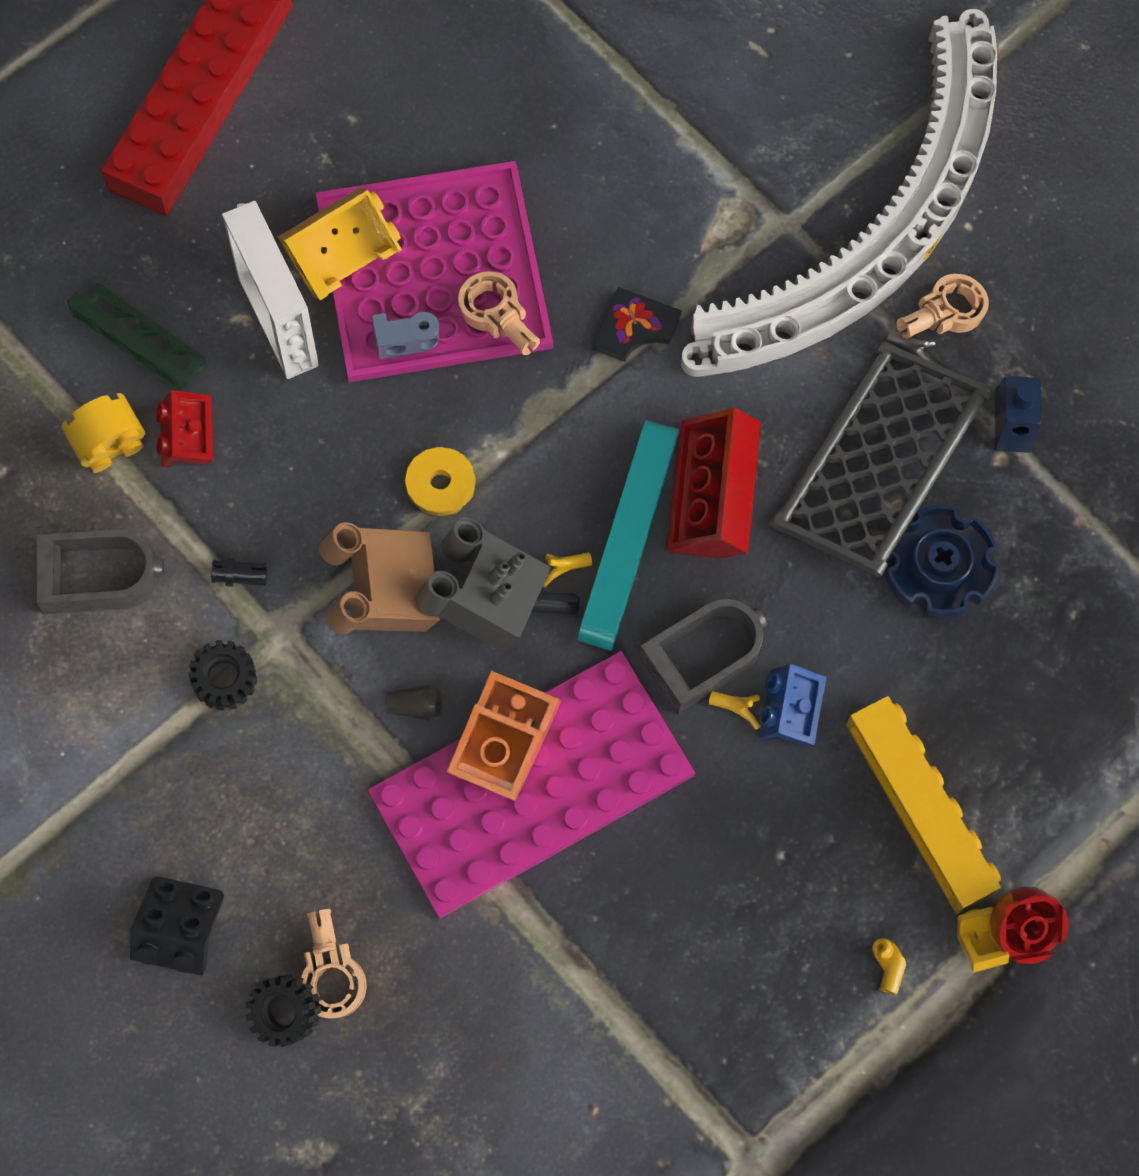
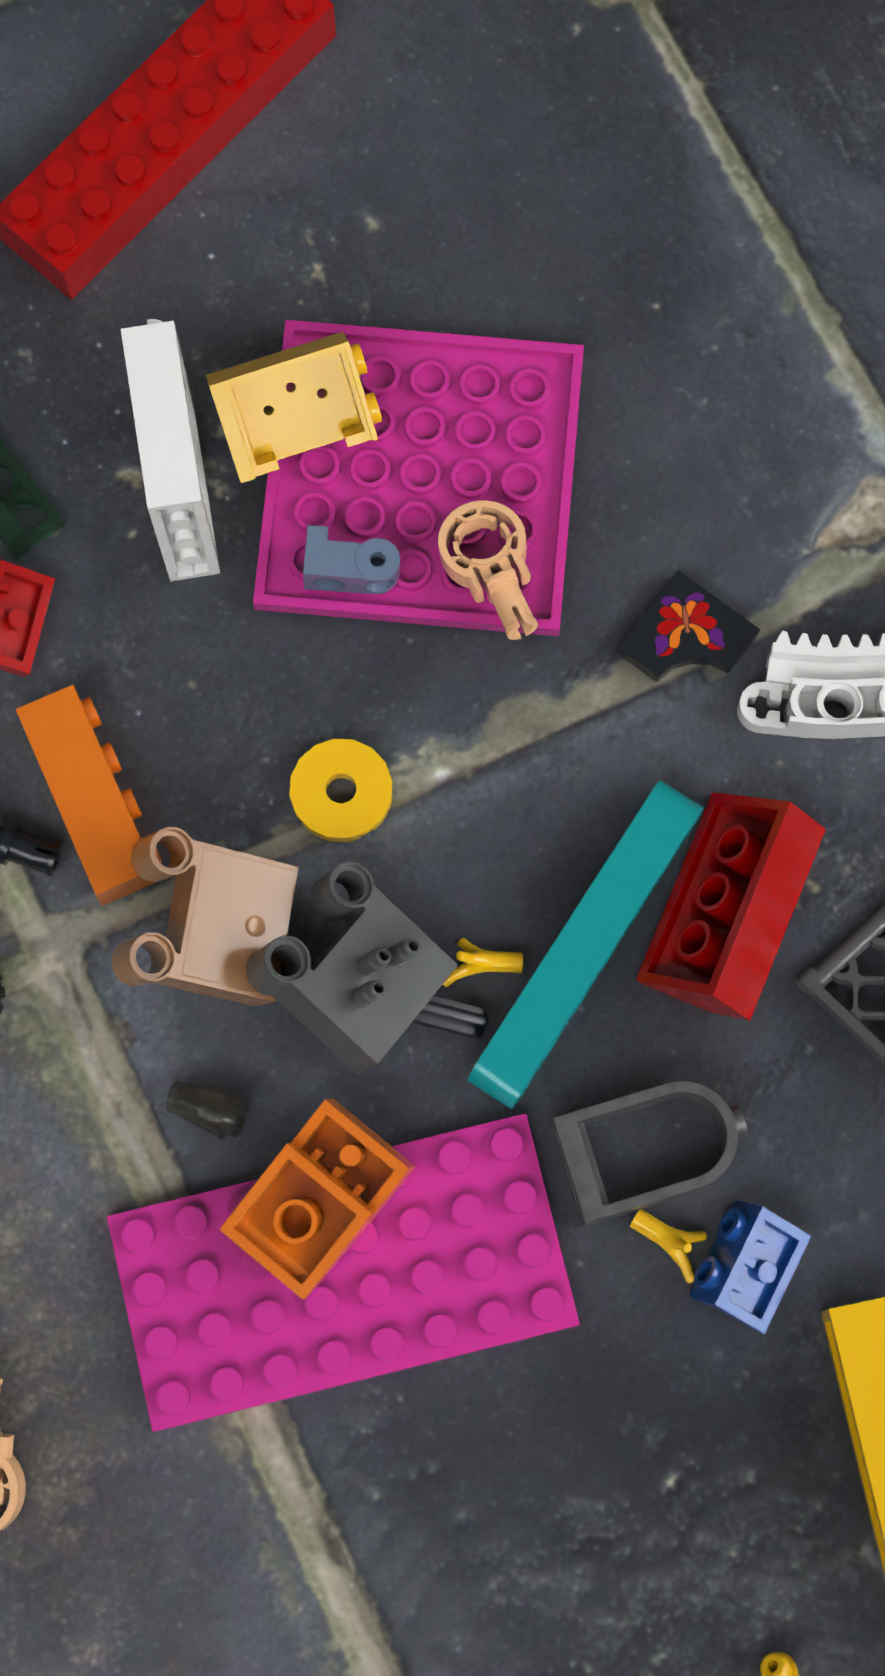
camera: 20 degrees right, 5 degrees up
none -> orange brick [15,685,163,906]

